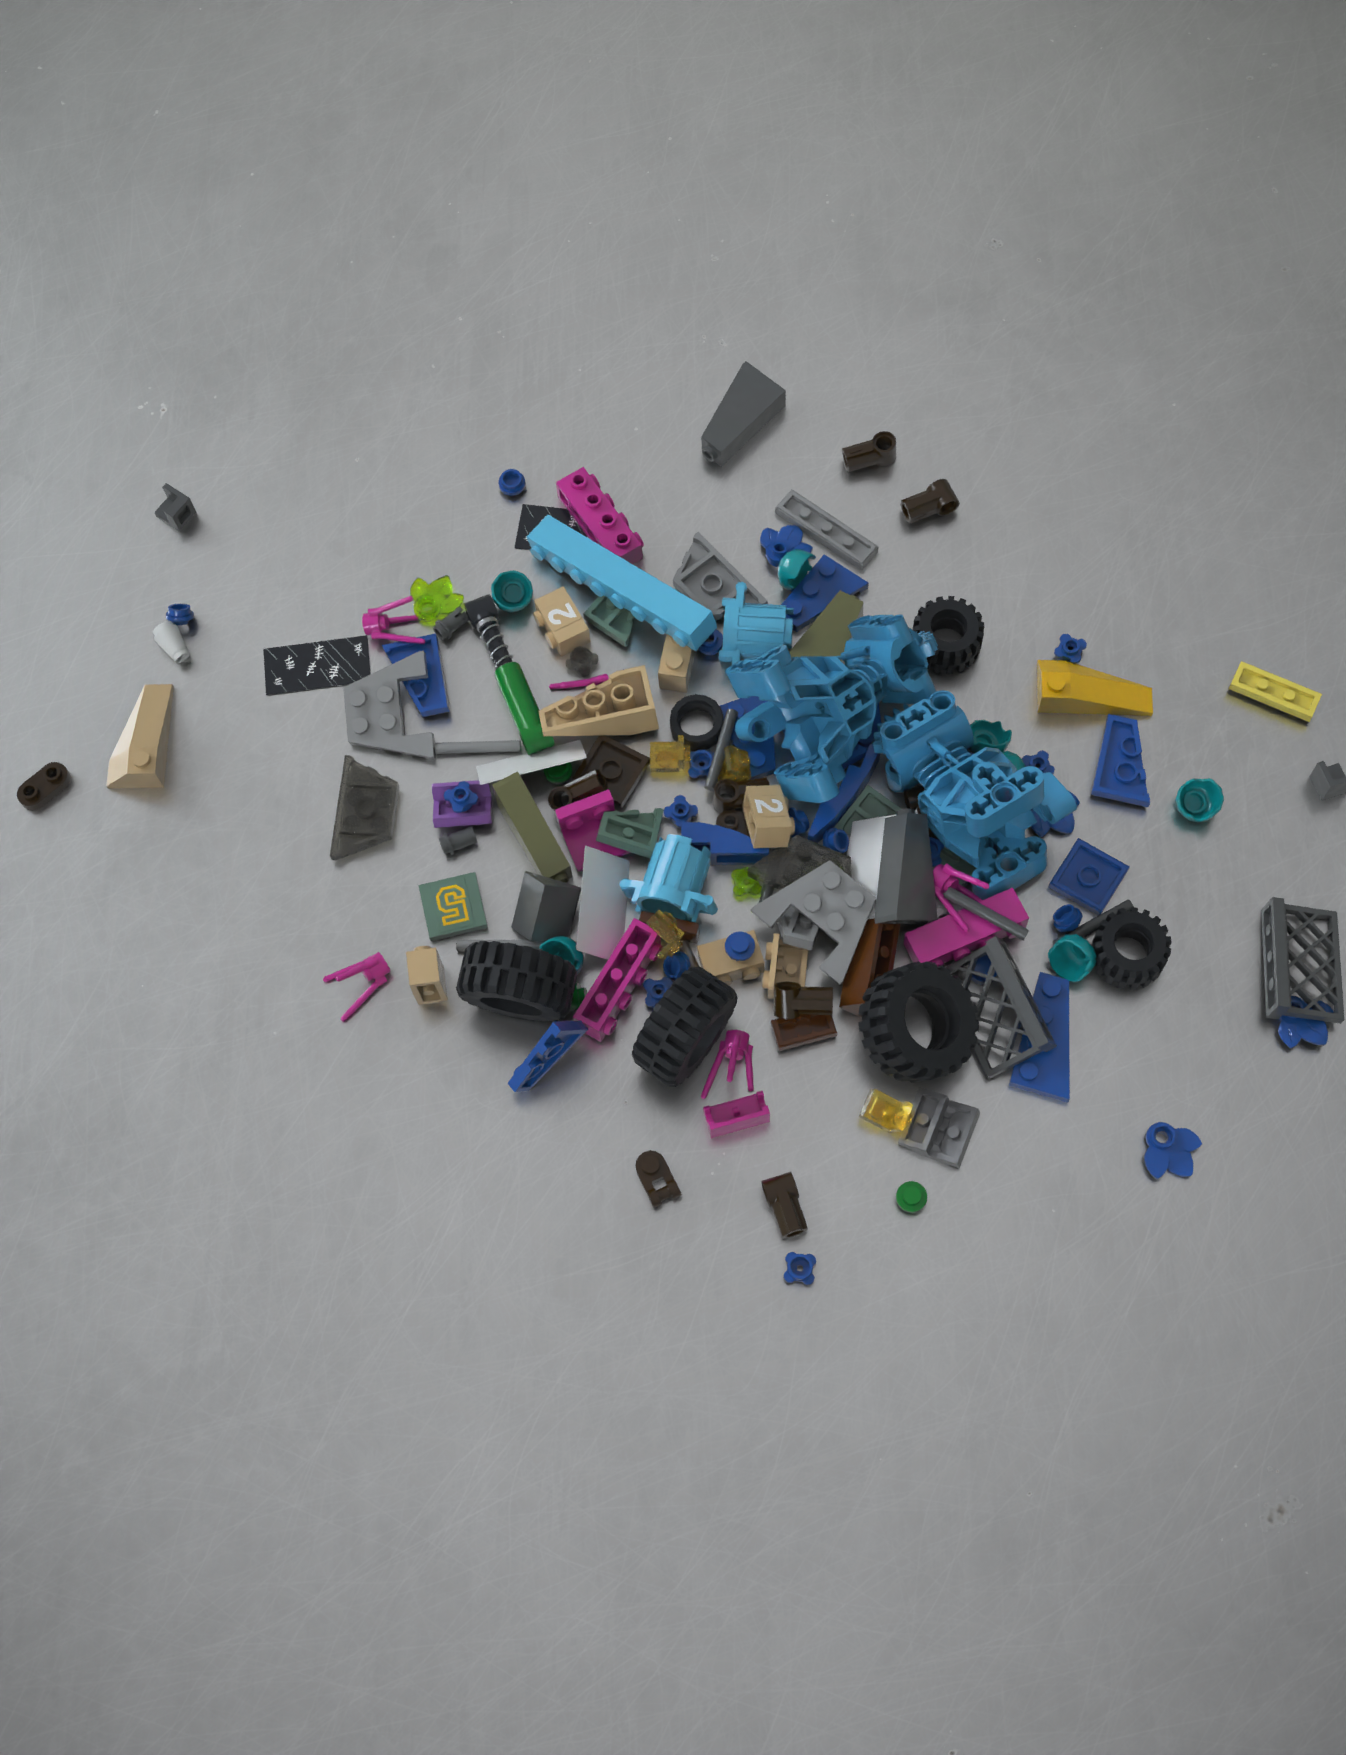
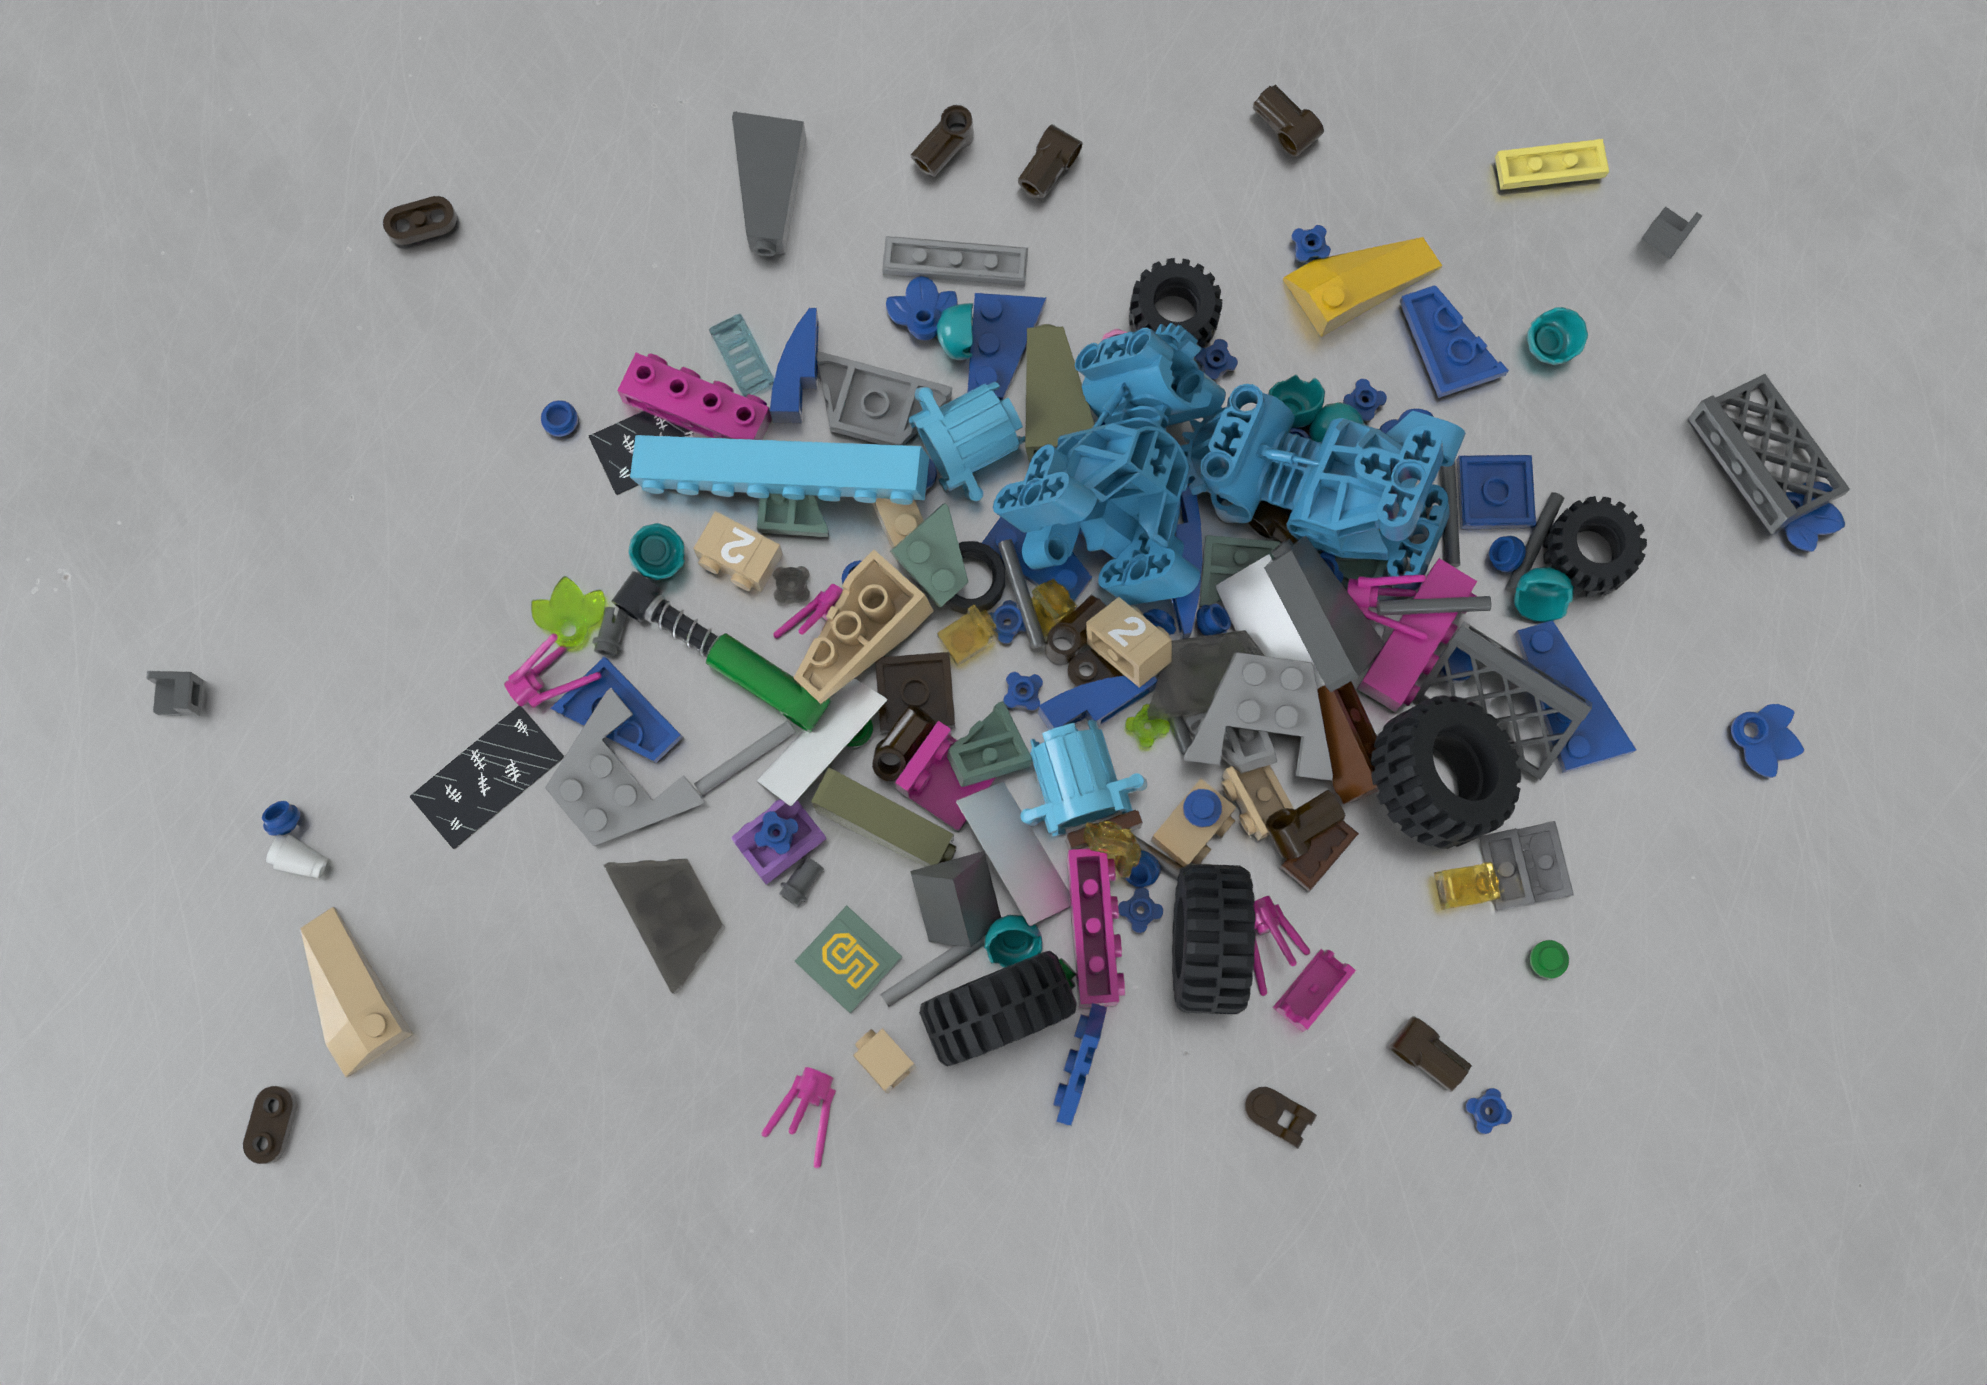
camera: 40 degrees left, 10 degrees up
none -> dark brown plate [383,196,457,245]
none -> clear light blue slope [709,314,774,397]
none -> blue slope [770,308,819,423]
none -> sand green wing [890,503,969,607]
none -> blue plate [1195,339,1238,380]
none -> dark brown piece [1252,84,1324,157]
none -> dark grey bar [1440,461,1461,567]

